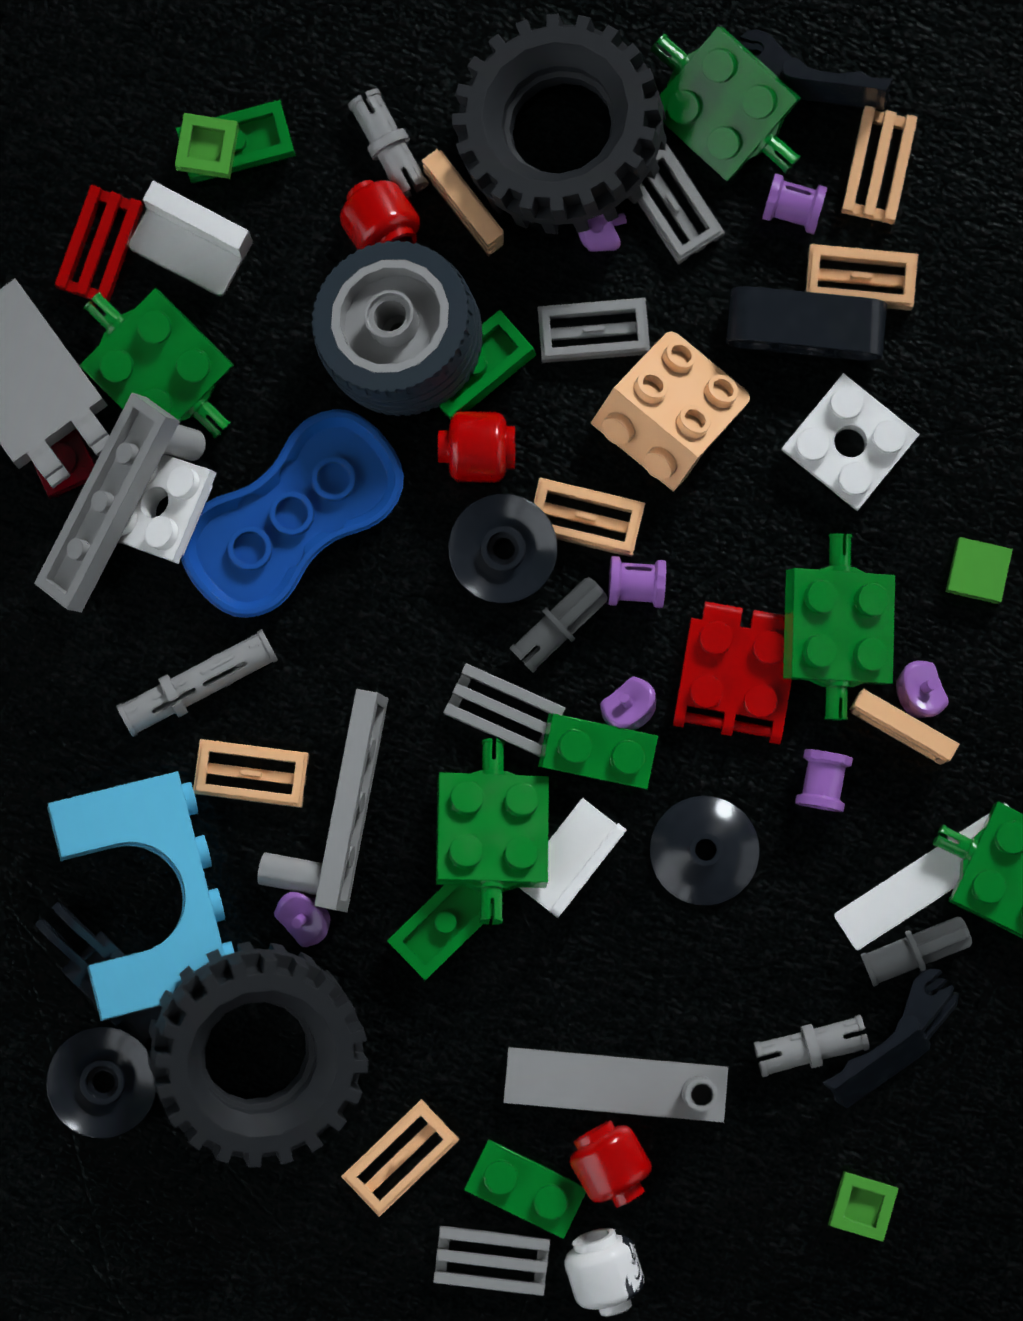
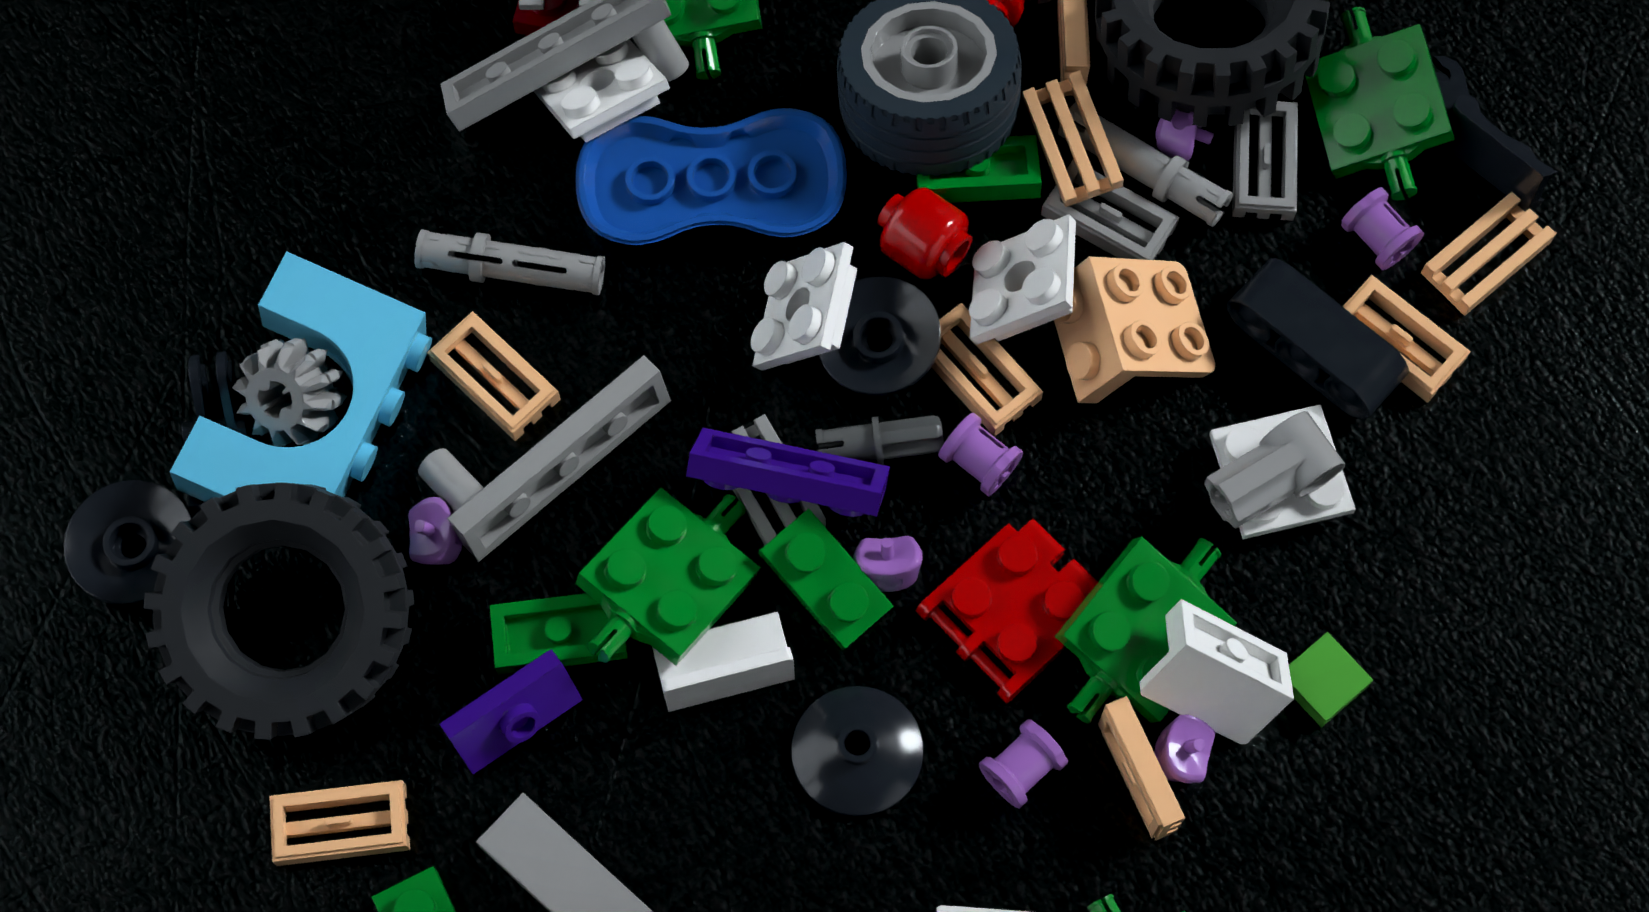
camera: 35 degrees right, 15 degrees down
none -> light grey gear [232,338,348,446]
none -> dark purple plate [440,649,583,774]
none -> dark purple plate [686,428,890,517]
none -> white piece [751,242,857,371]
none -> white piece [969,214,1076,345]
none -> light nougat tile [1022,71,1124,207]
none -> light grey pin [1058,102,1233,227]
none -> white panel [1140,599,1294,744]
none -> light grey piece [1204,411,1345,529]

